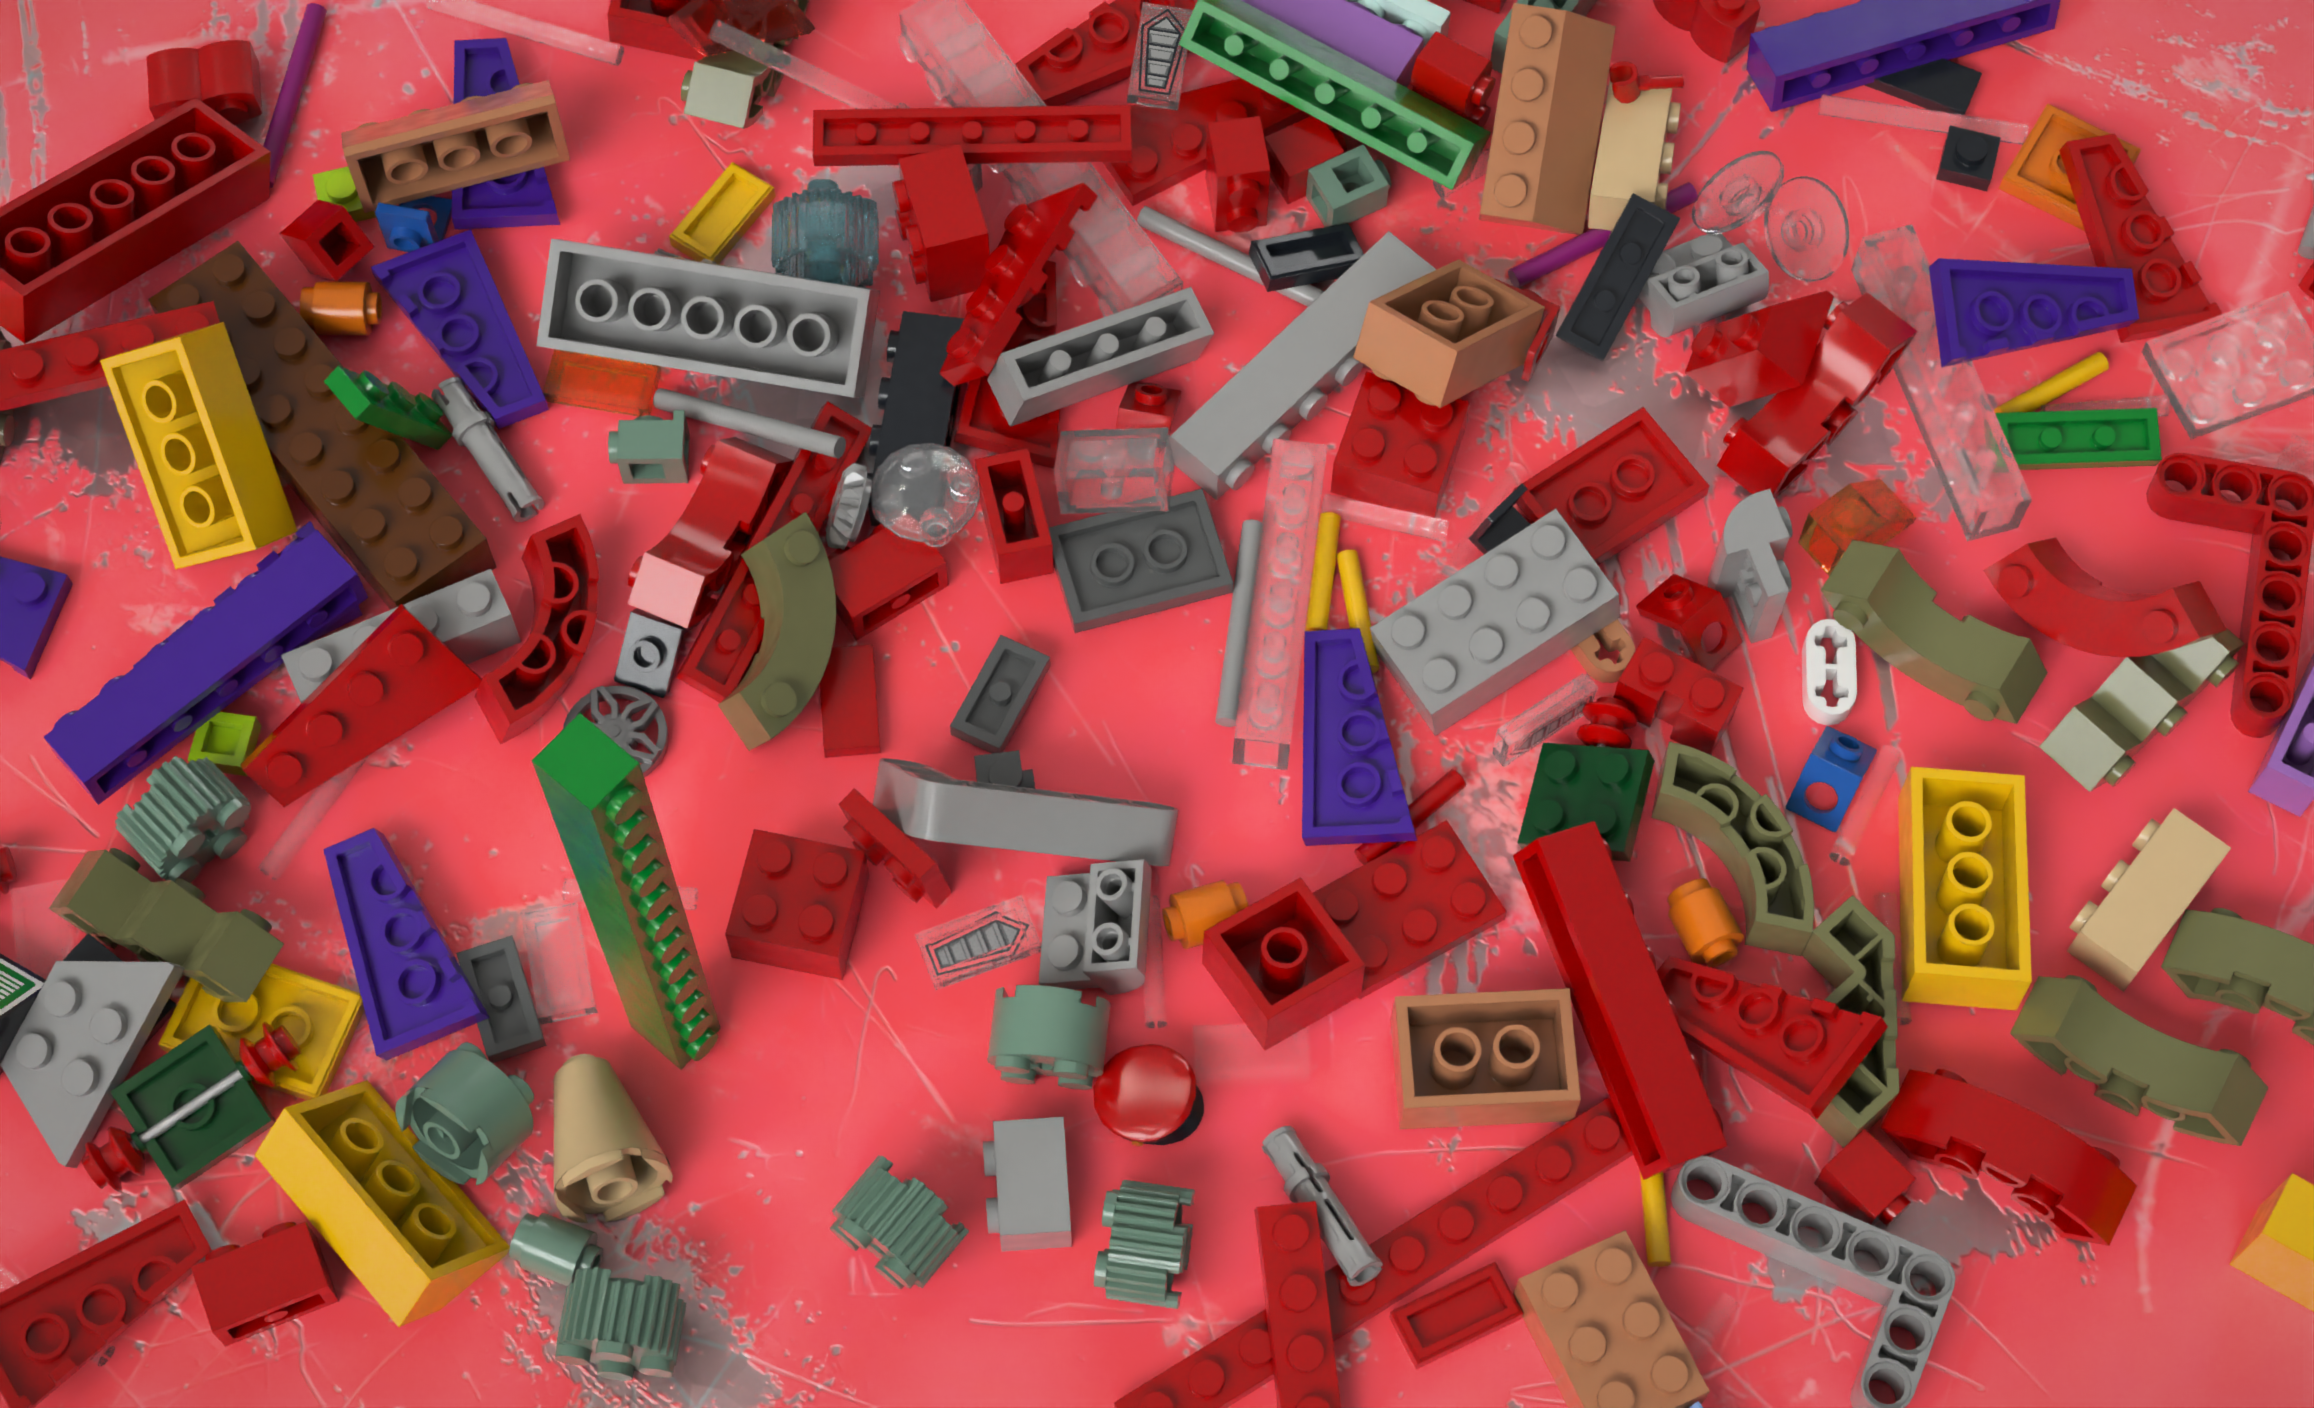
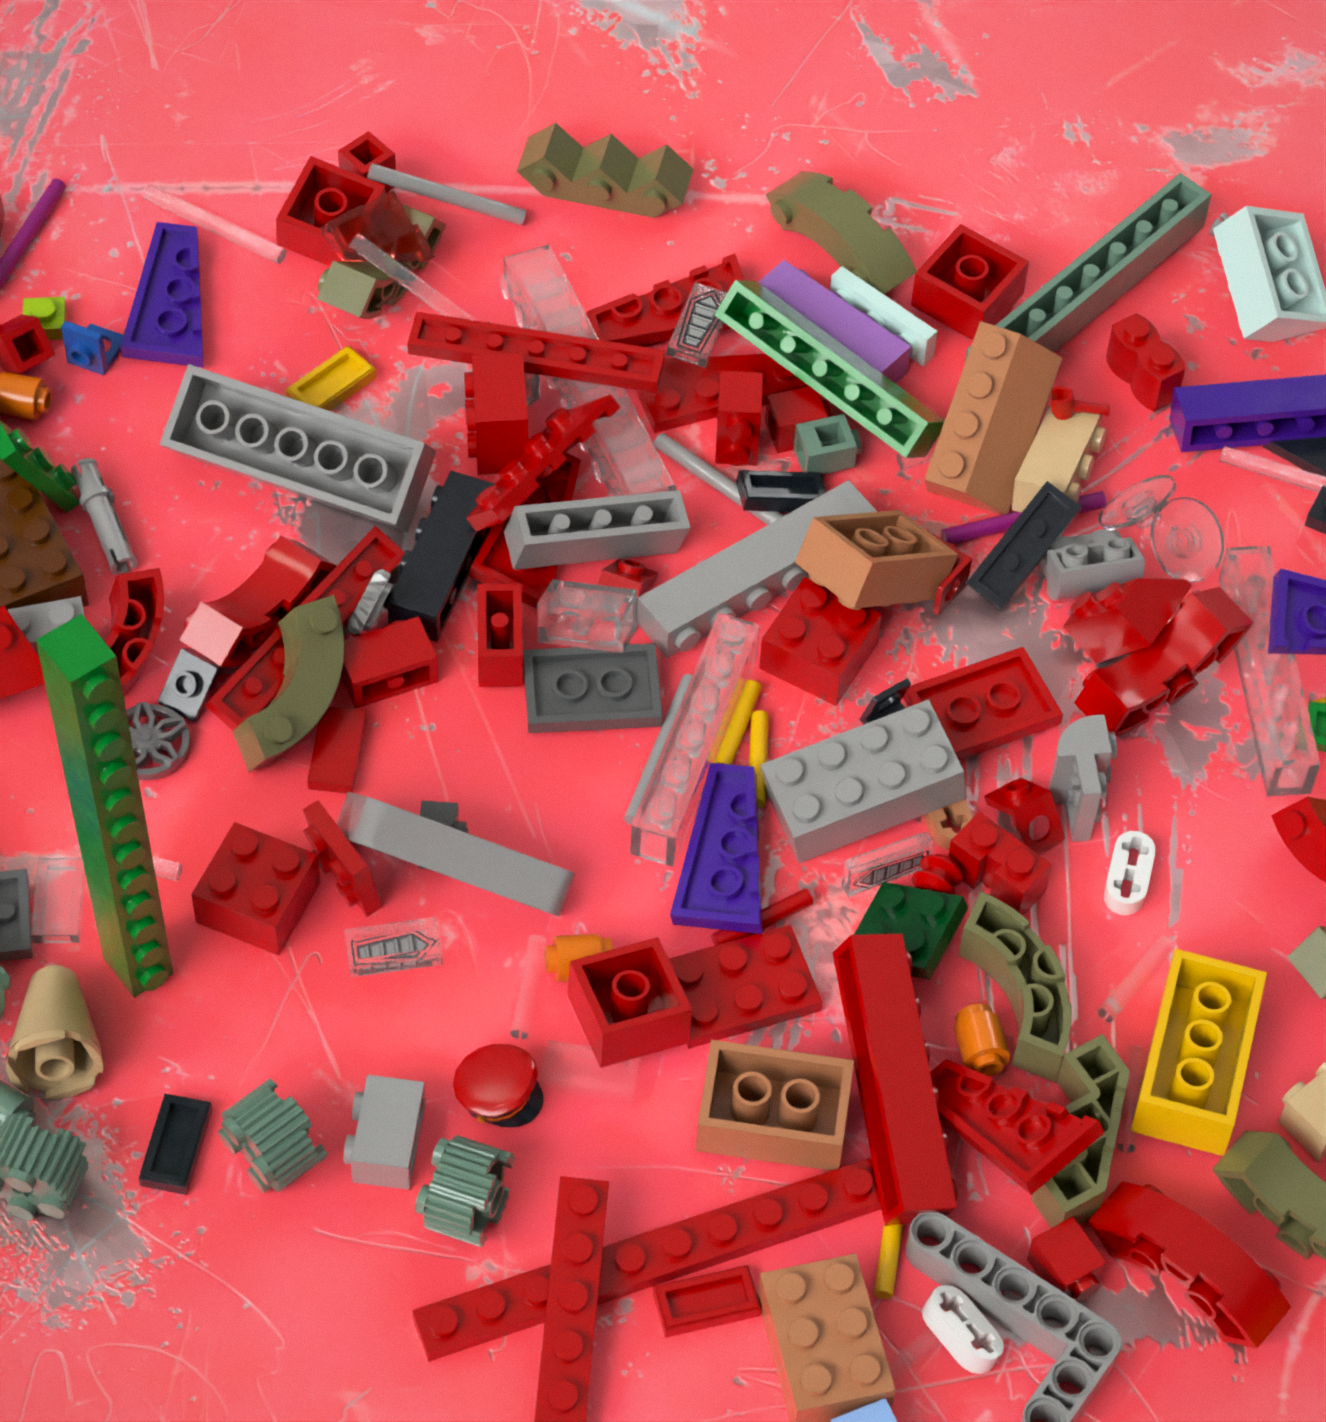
camera: 10 degrees right, 10 degrees down
nougat slope [341,80,570,213] -> none
dark purple wing [371,229,549,429] -> none
clear orange tile [543,349,661,417] -> none
sand green brick [608,410,690,484] -> none
light grey bar [653,388,846,458] -> none
clear light blue brick [771,179,879,288] -> none
clear dish [871,443,980,547] -> none
dark grey plate [950,635,1051,753] -> none
sand green brick [987,985,1111,1090] -> none
light grey brick [1039,859,1152,995] -> none
light grey pin [1261,1126,1383,1286] -> none
clear piece [1320,493,1449,542] -> none
red brick [1411,31,1496,128] -> none
blue bracket [1786,726,1877,832] -> none
clear orange slope [1798,479,1917,576] -> none
olive brick [1821,540,2048,724] -> none
none -> black tile [138,1093,212,1195]
none -> white beam [922,1285,1004,1374]

